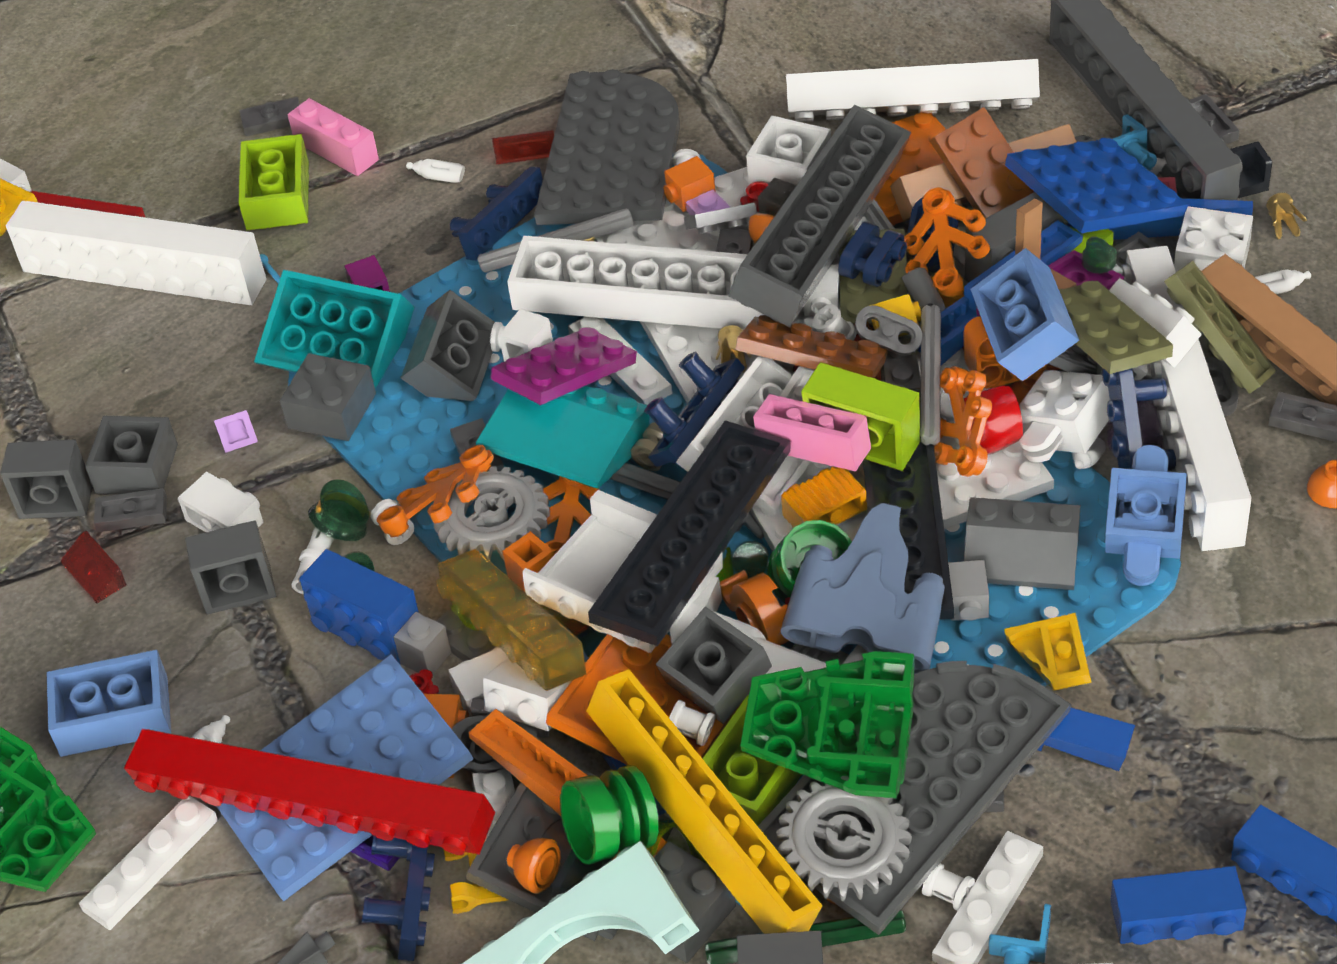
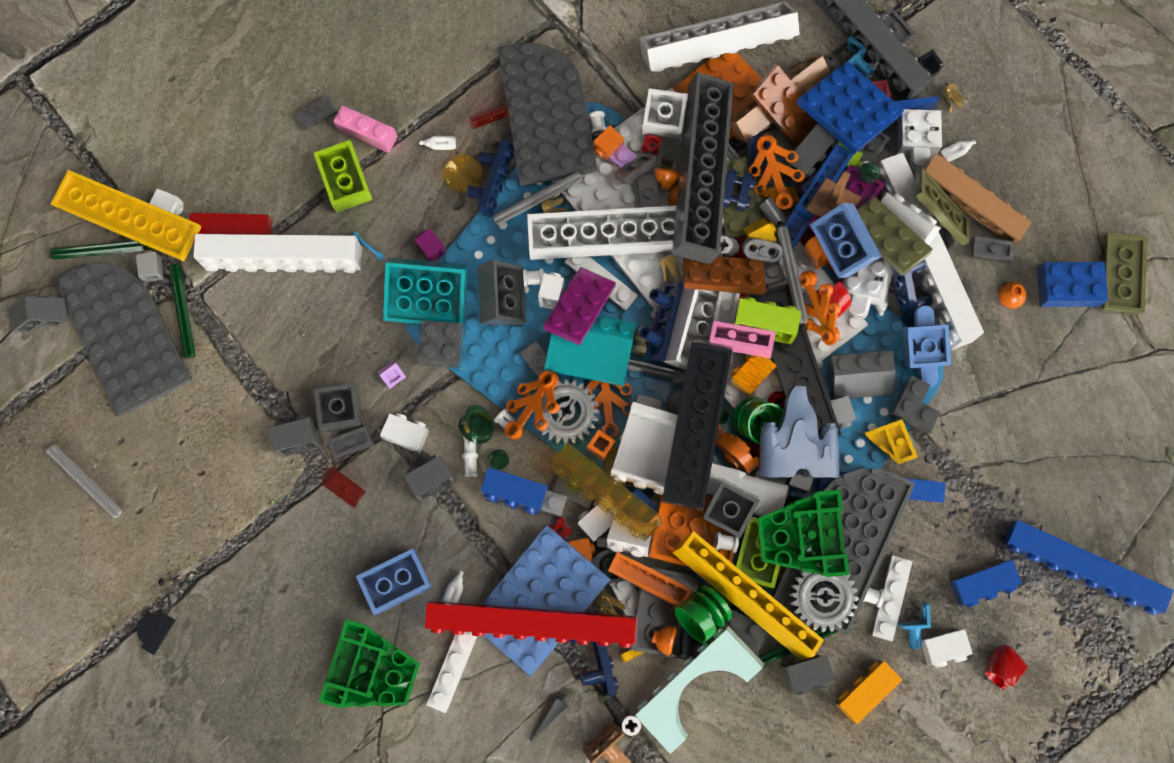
camera: 20 degrees left, 30 degrees up
none -> clear yellow dish [443,154,483,193]
none -> dark grey brick [889,376,940,434]

